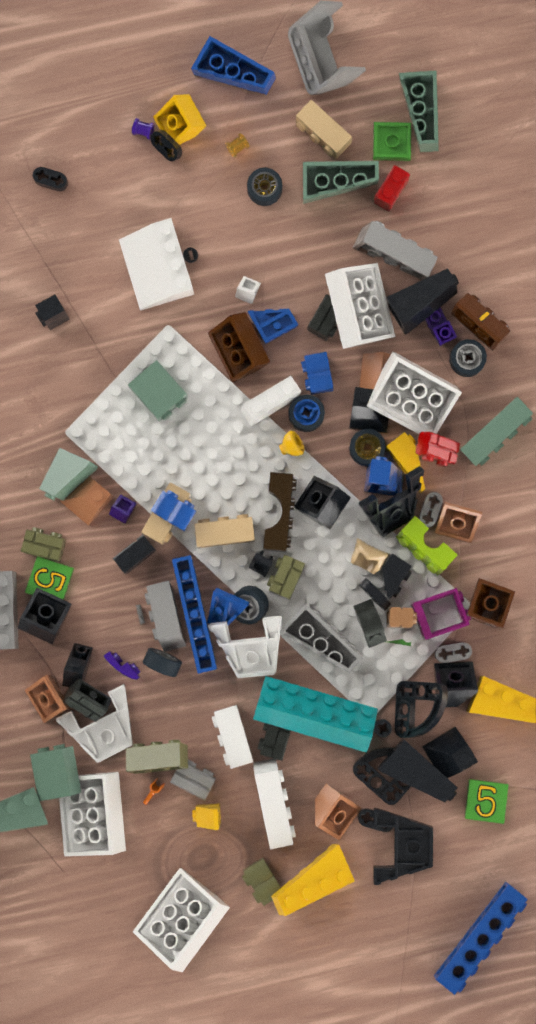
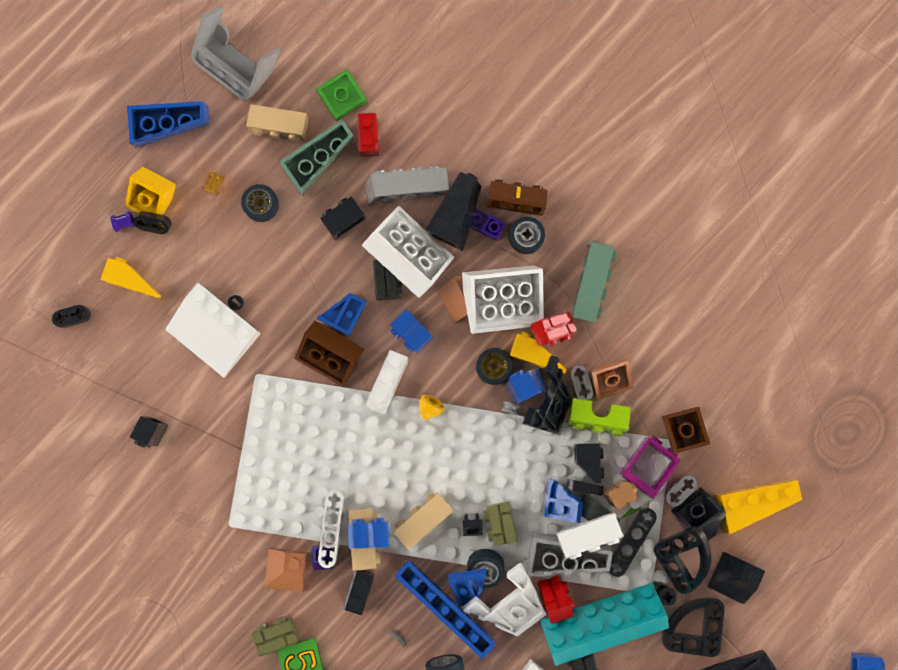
camera: 40 degrees left, 0 degrees up
slope [39,448,98,501] -> none
sand green brick [128,360,188,422] -> none
light grey wedge [145,581,186,652] -> none
white slope [235,276,261,304] -> none
dark brown arch [263,472,297,552] -> none
wheel [289,395,325,432] -> none
black slope [294,476,351,529] -> none
black slope [349,387,389,433] -> none
tan hair [351,538,390,574] -> none
black slope [377,739,458,802] -> none
sand green wedge [399,70,439,152] -> none
bright green tile [464,779,509,824] -> none
none -> yellow slope [100,257,161,299]
none -> white beam [318,490,344,568]
none -> black piece [320,197,366,240]
none -> light grey bush [501,402,520,416]
none -> red brick [538,575,575,624]
none -> wing [544,479,583,523]
none -> white brick [556,513,623,559]
none -> black beam [609,508,657,577]
none -> light grey hinge [652,570,668,585]

